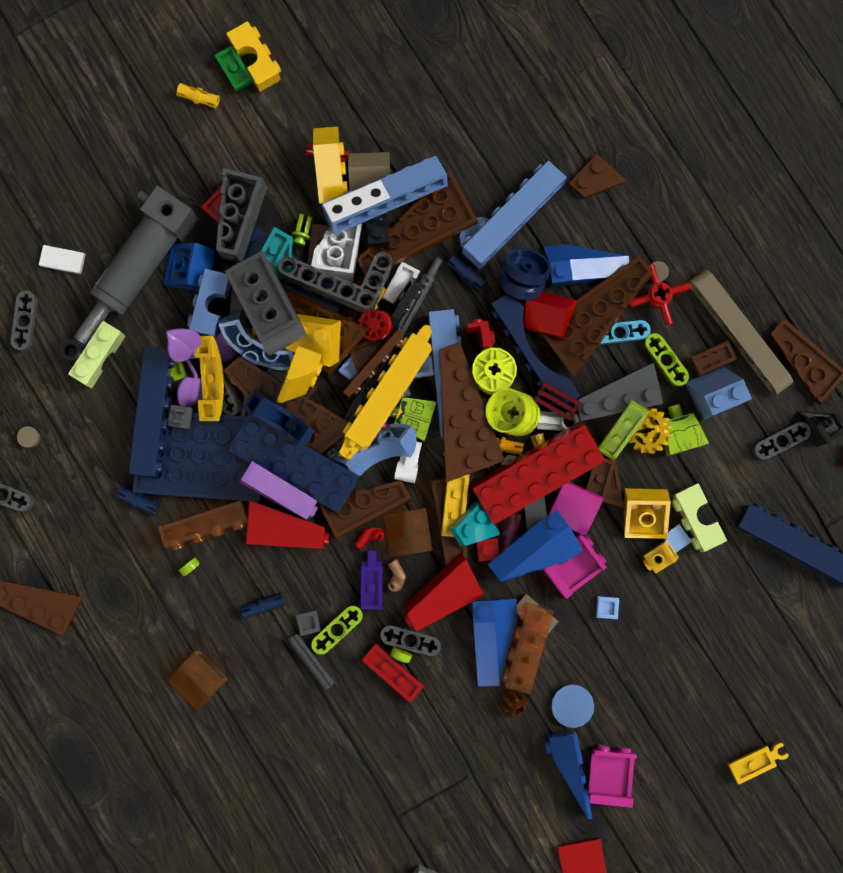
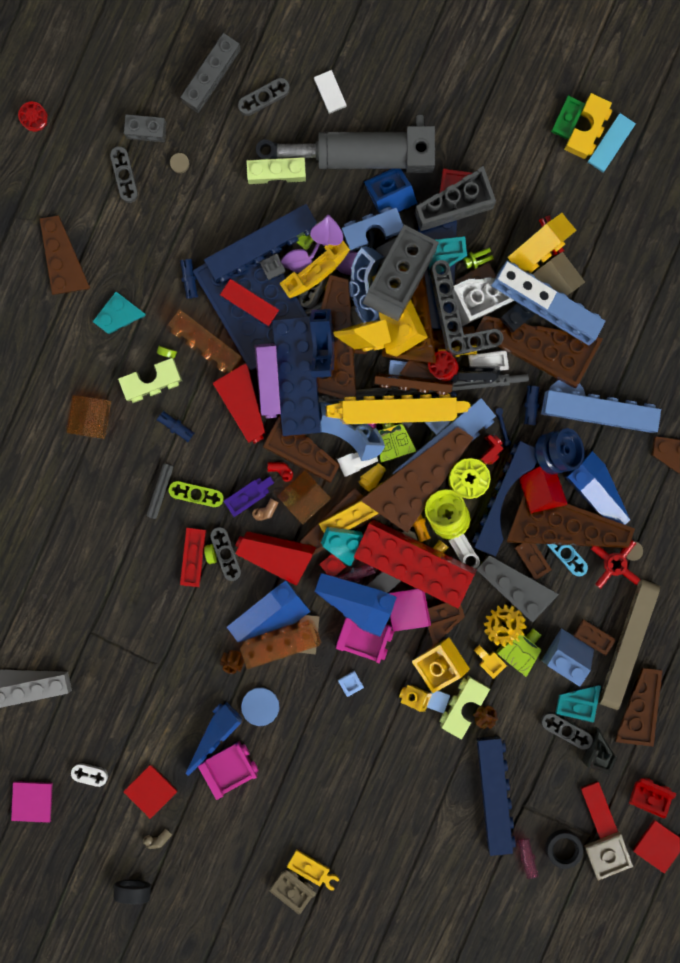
camera: 60 degrees right, 5 degrees up
yellow pin [176,83,220,109] -> none
dark grey tile [296,610,321,636] -> none
dark red tile [534,381,582,421] -> none
lime tile [598,400,650,461] -> none
lime beam [644,333,689,387] -> none
none -> teal wing [93,292,146,334]
none -> yellowish green arch [118,358,182,403]
none -> red tile [220,279,279,327]
none -> dark tan bracket [269,870,316,914]
none -> yellow cone [359,463,386,492]
none -> reddish brown gear [473,705,498,729]
none -> yellow plate [474,645,507,679]
none -> dark blue hinge [495,408,511,447]
none -> reddish brown plate [514,543,552,580]
none -> teal wing [555,686,601,723]
none -> medium azure tile [588,113,636,172]

